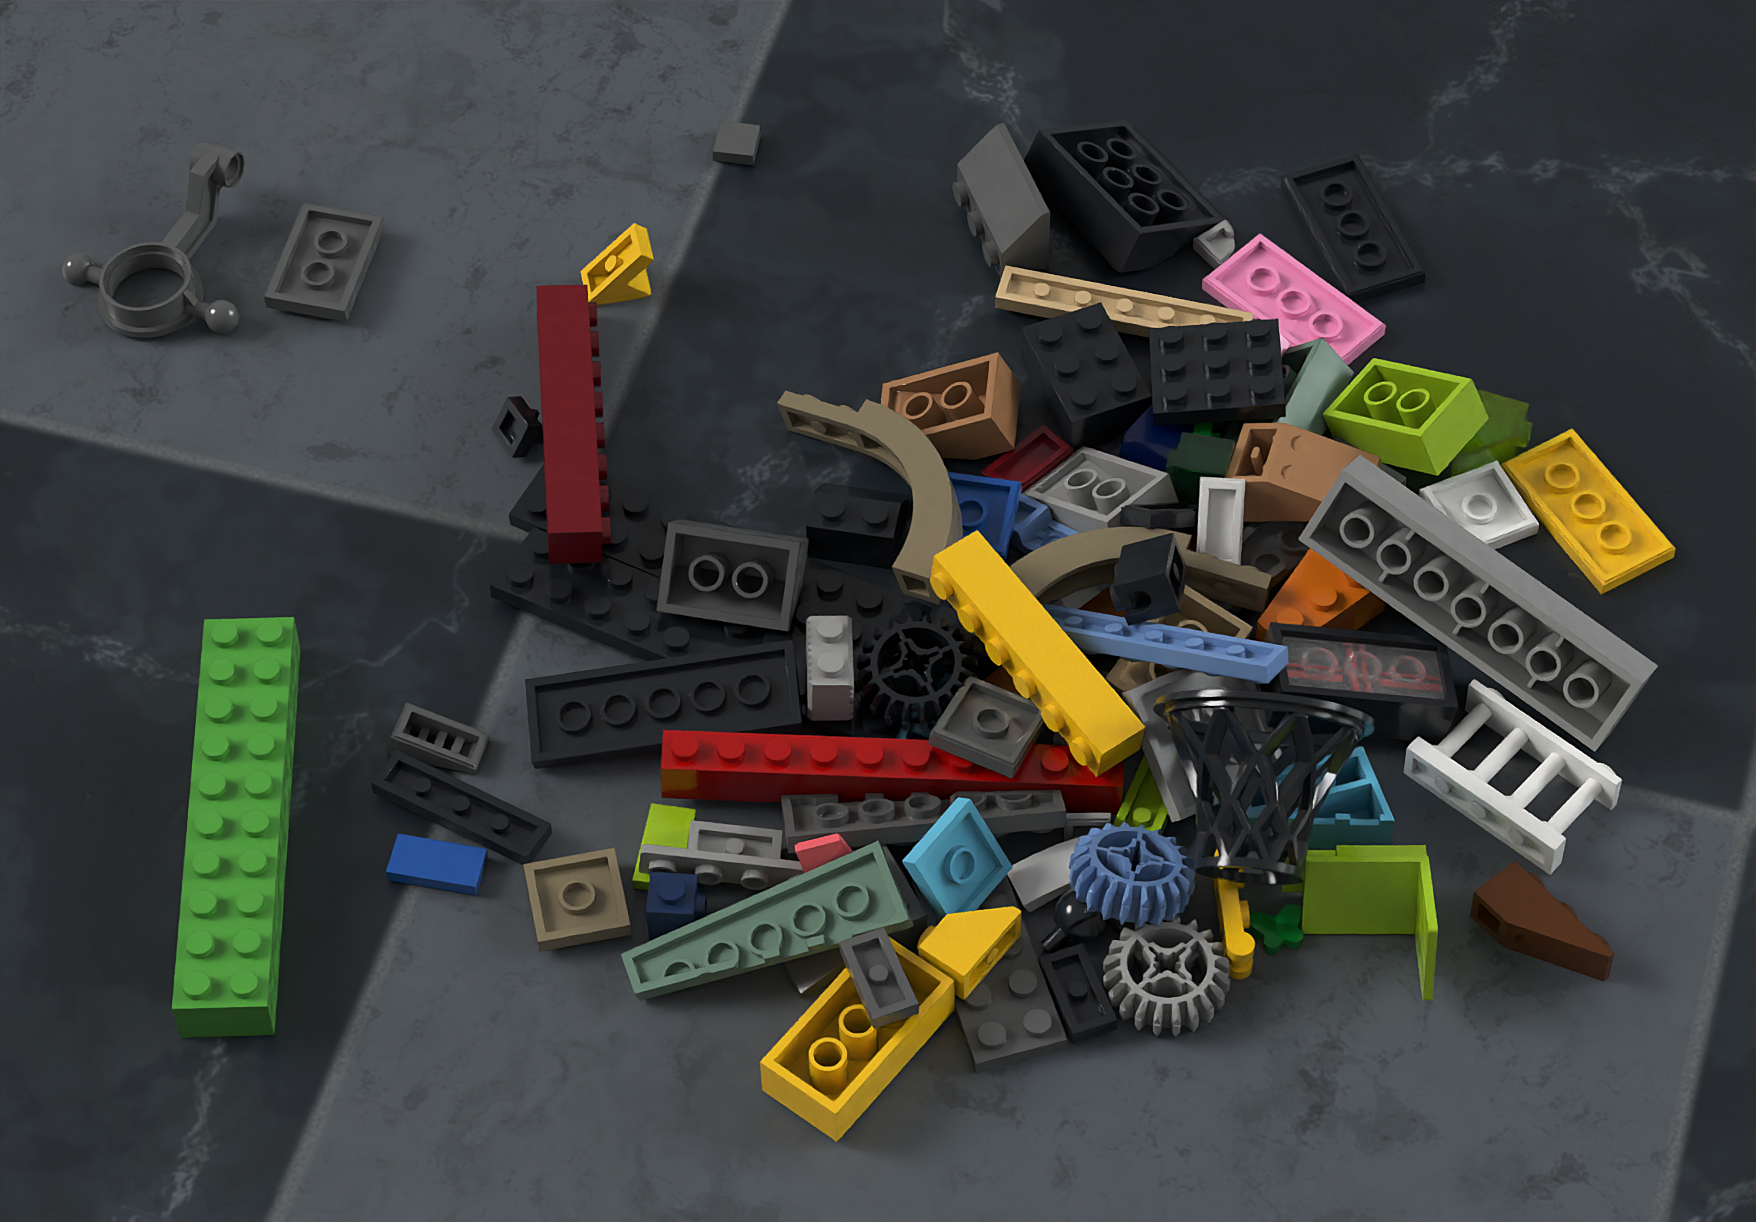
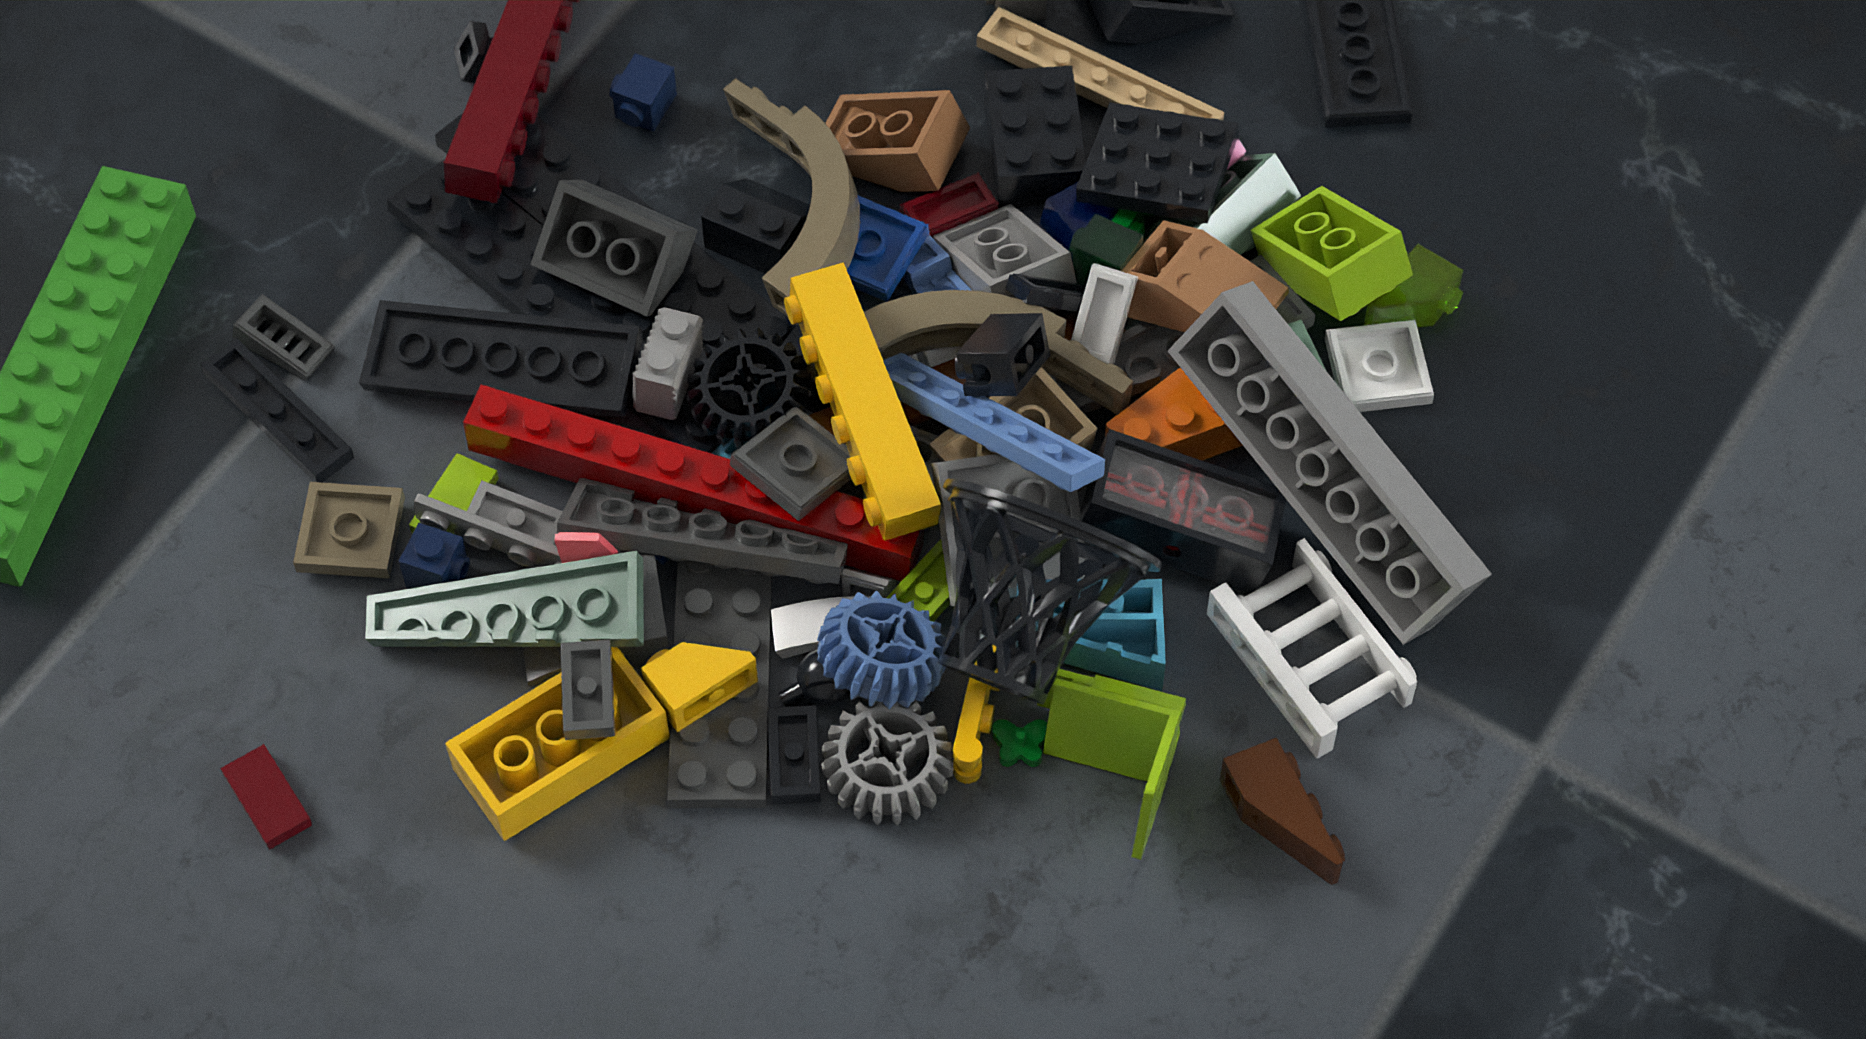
camera: 15 degrees right, 5 degrees up
blue tile [386,834,488,896] -> none
medium azure tile [902,797,1013,921] -> none
light grey tile [1193,219,1235,269] -> none
bright pink tile [1202,234,1386,365] -> none
yellow tile [1501,428,1676,595] -> none
none -> dark red tile [220,744,313,850]
none -> dark blue brick [609,53,677,132]

